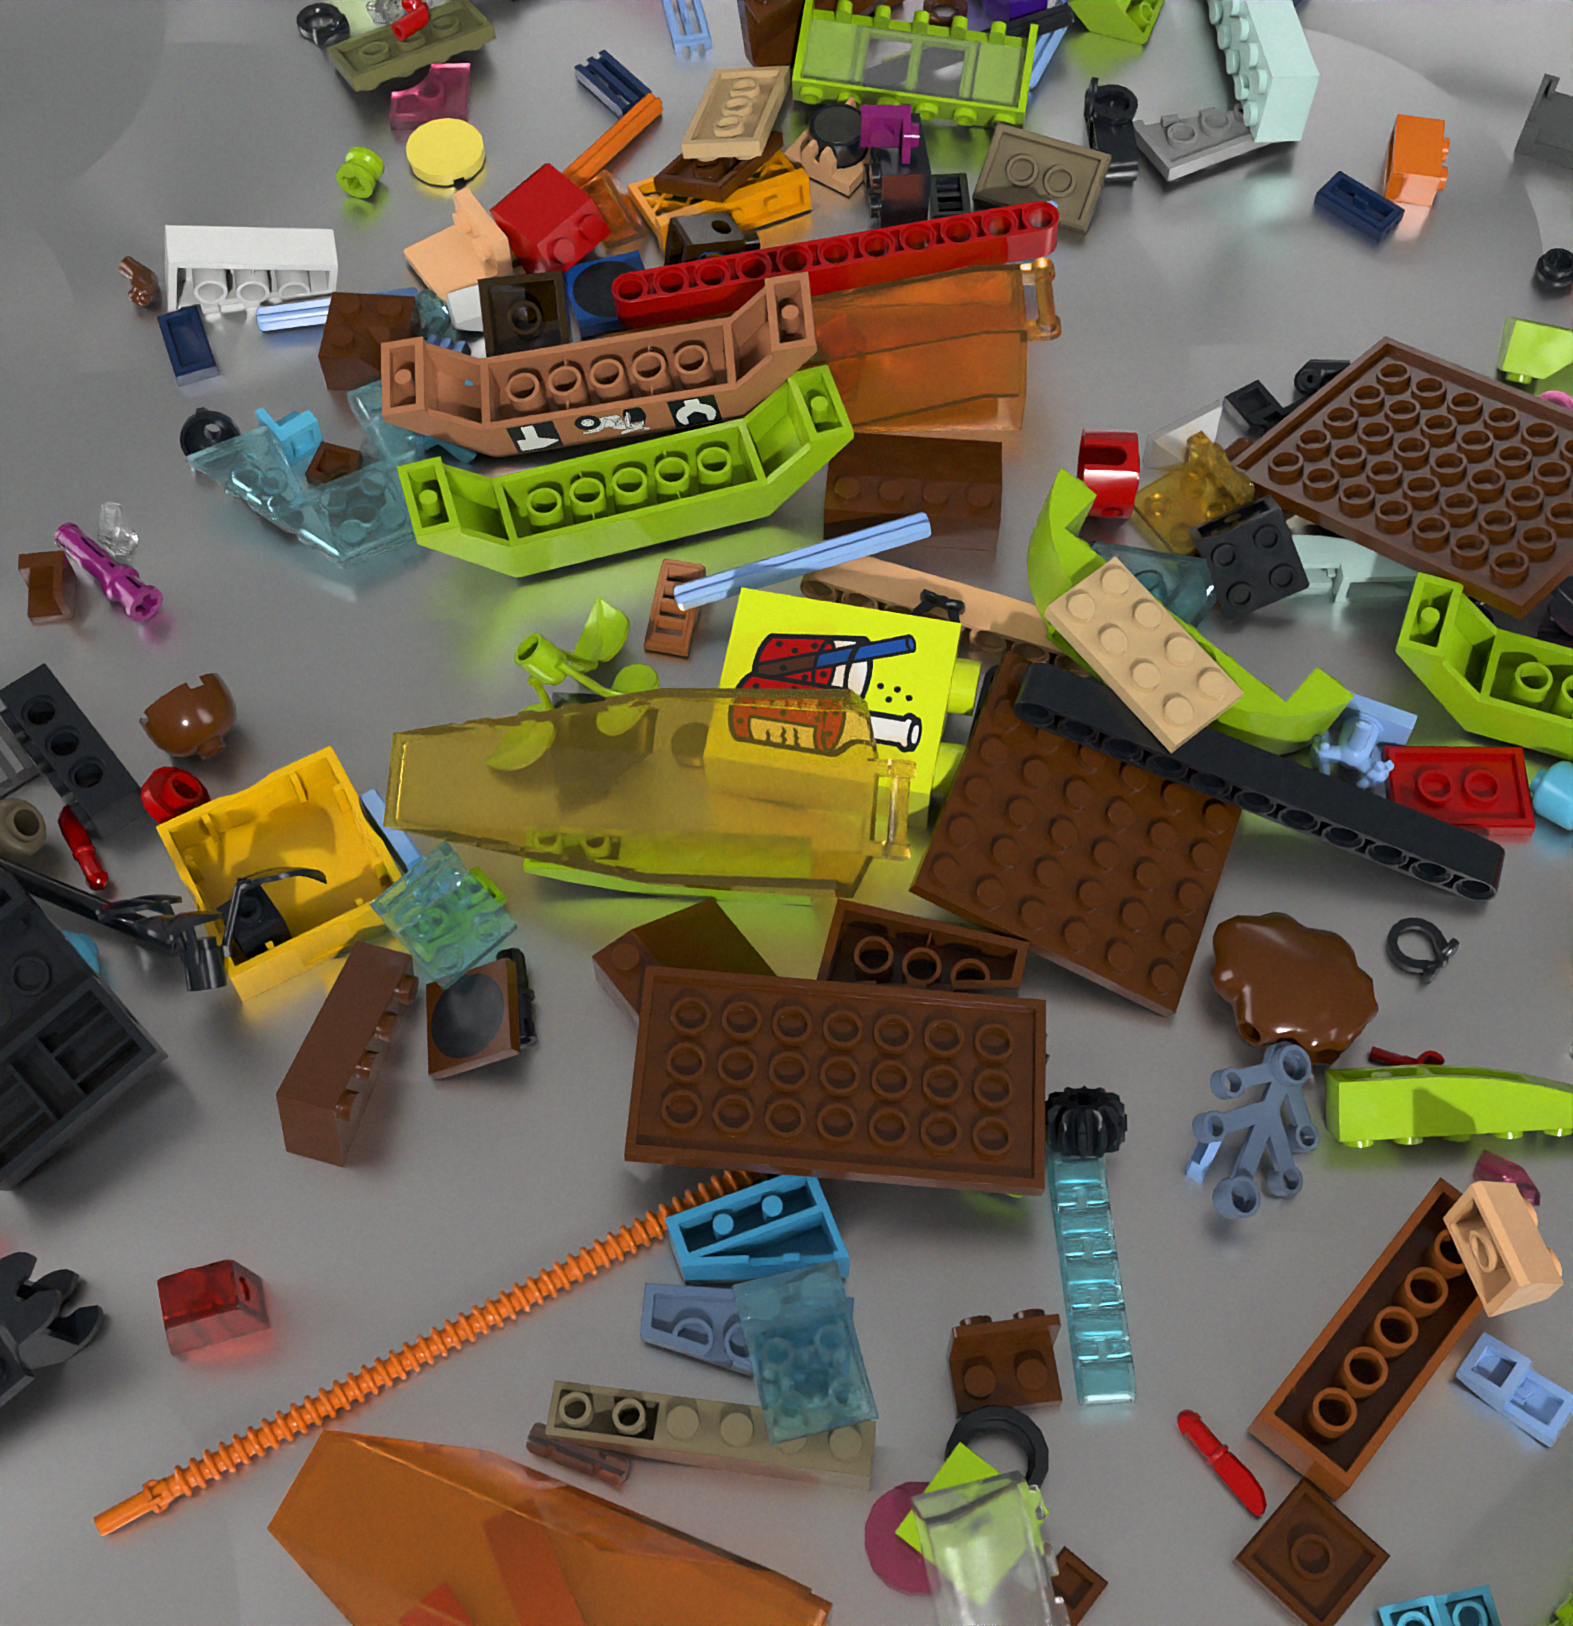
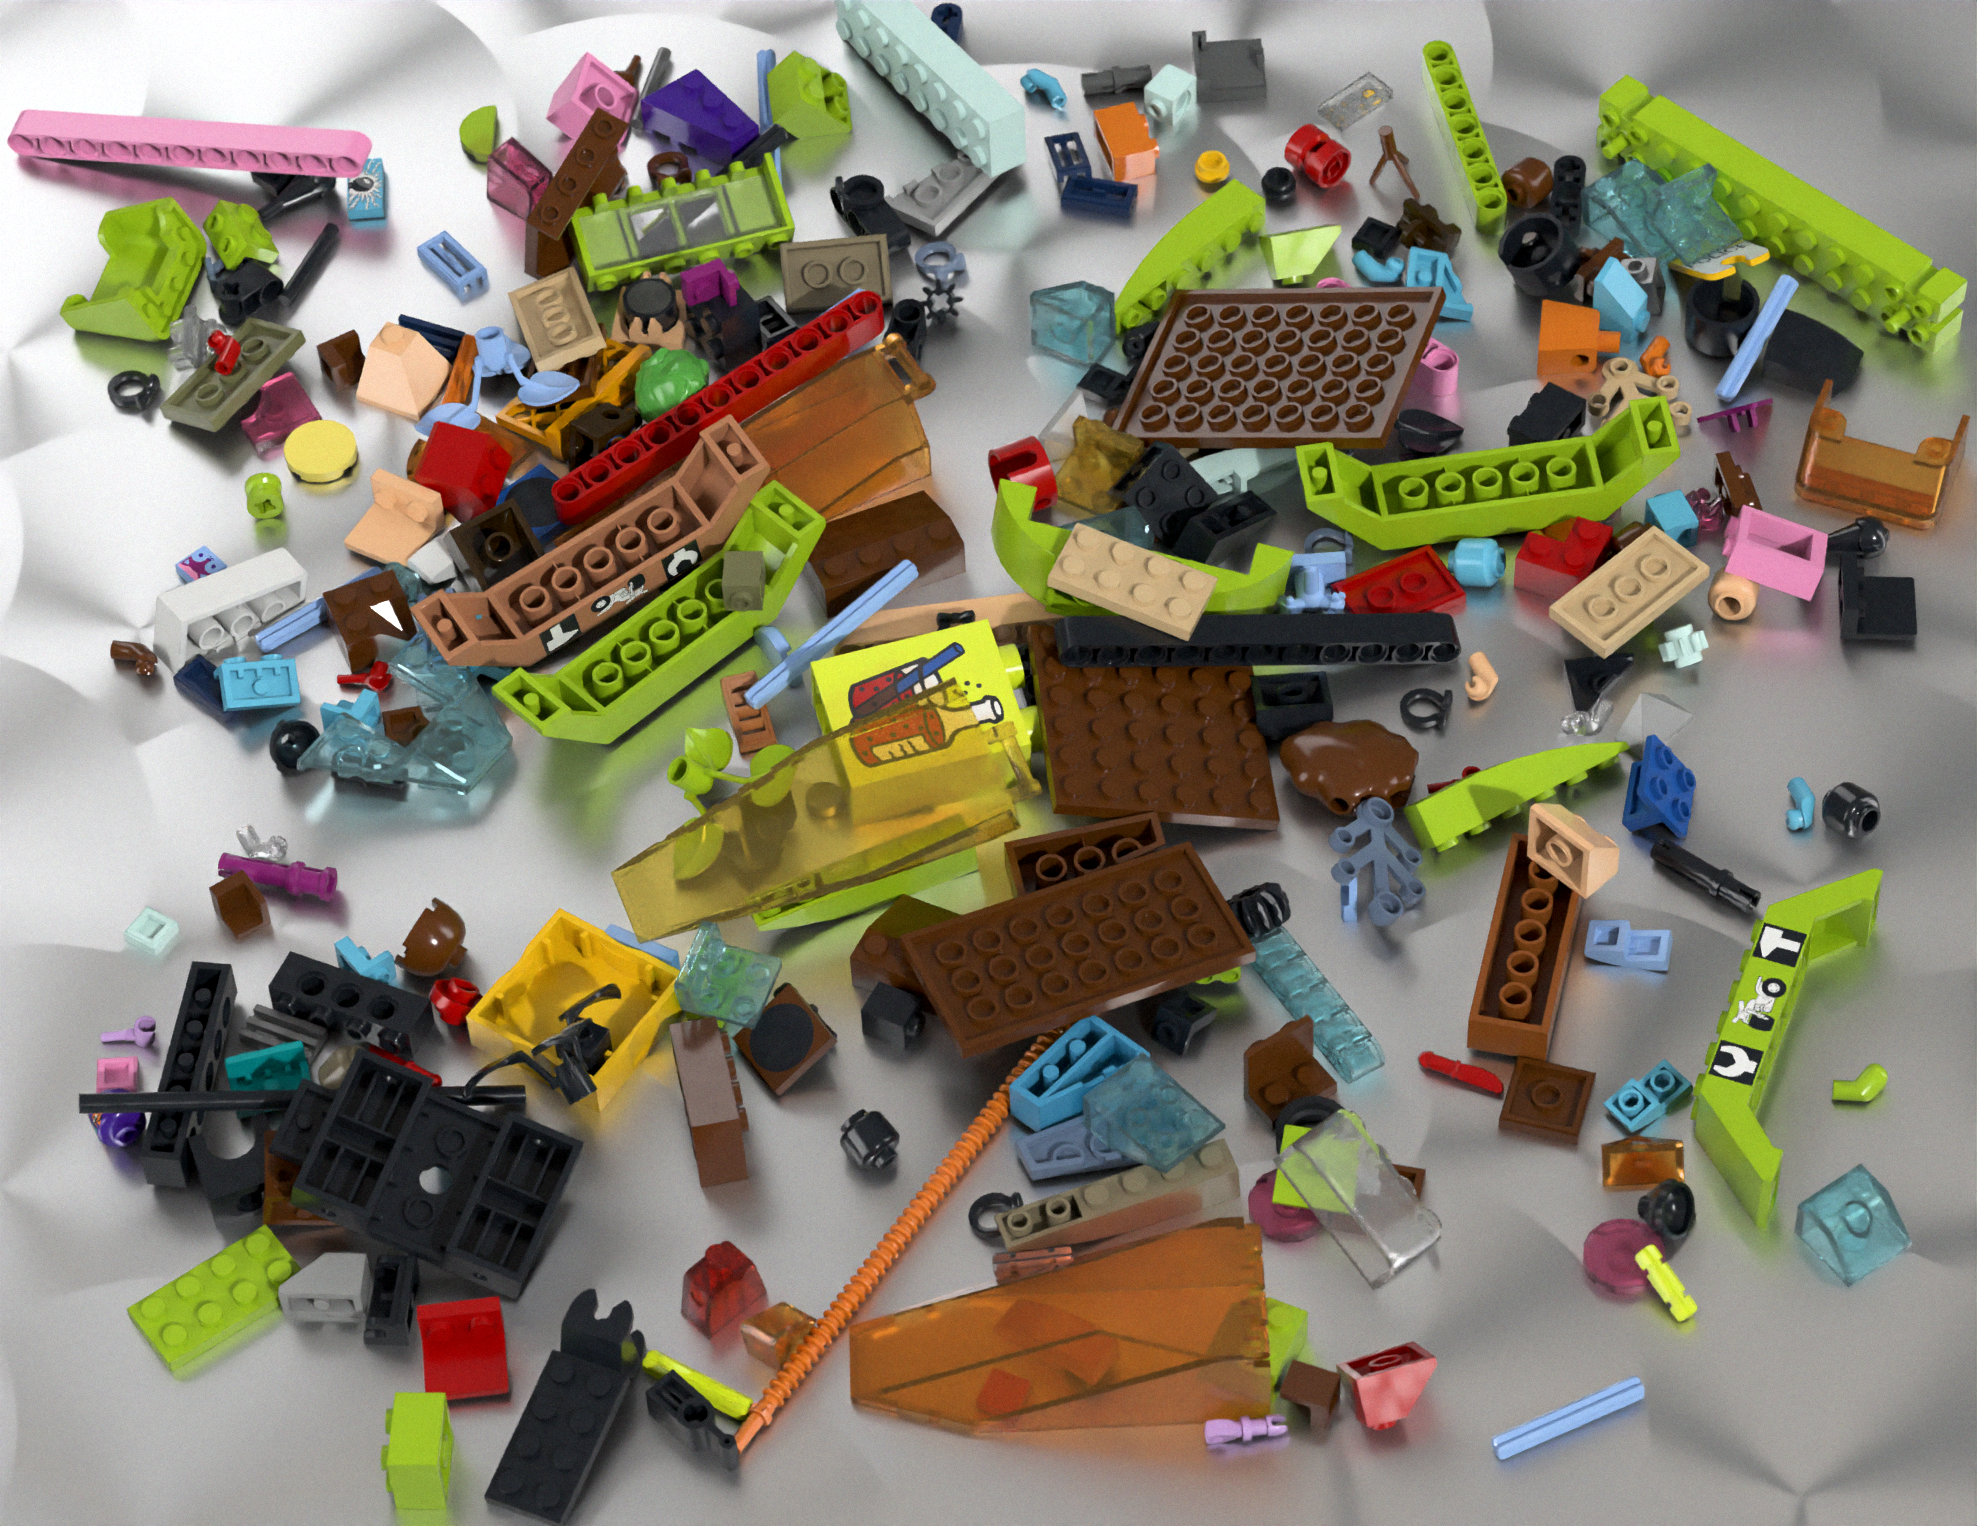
camera: 25 degrees left, 10 degrees down
none -> tile [175,545,227,583]
none -> medium azure bracket [213,654,301,712]
none -> reddish brown panel [317,329,366,393]
none -> medium azure bracket [334,936,397,984]
none -> red hand [337,661,393,691]
none -> light nougat slope [356,322,453,421]
none -> light blue plant [414,326,580,436]
none -> bright green head [634,348,709,423]
none -> neon yellow axle [642,1350,753,1421]
none -> black piece [645,1369,740,1471]
none -> olive brick [722,551,766,612]
none -> clear orange slope [740,1301,817,1371]
none -> tile [753,626,803,688]
none -> black head [840,1109,900,1170]
none -> black brick [861,981,926,1050]
none -> black piece [880,299,927,369]
none -> sand blue piece [914,241,966,284]
none -> black gear [921,279,964,324]
none -> black piece [968,1192,1024,1238]
none -> medium azure arm [1020,69,1067,108]
none -> clear light blue slope [1029,280,1116,369]
none -> dark blue tile [1044,132,1092,183]
none -> dark grey pin [1081,65,1152,96]
none -> lime slope [1111,178,1266,338]
none -> light aqua brick [1144,63,1197,126]
none -> black bracket [1151,990,1217,1056]
none -> black slope [1171,490,1278,567]
none -> yellow plate [1195,150,1230,183]
none -> black slope [1250,671,1334,740]
none -> sand blue piece [1304,528,1354,564]
none -> light nougat arm [1465,652,1498,701]

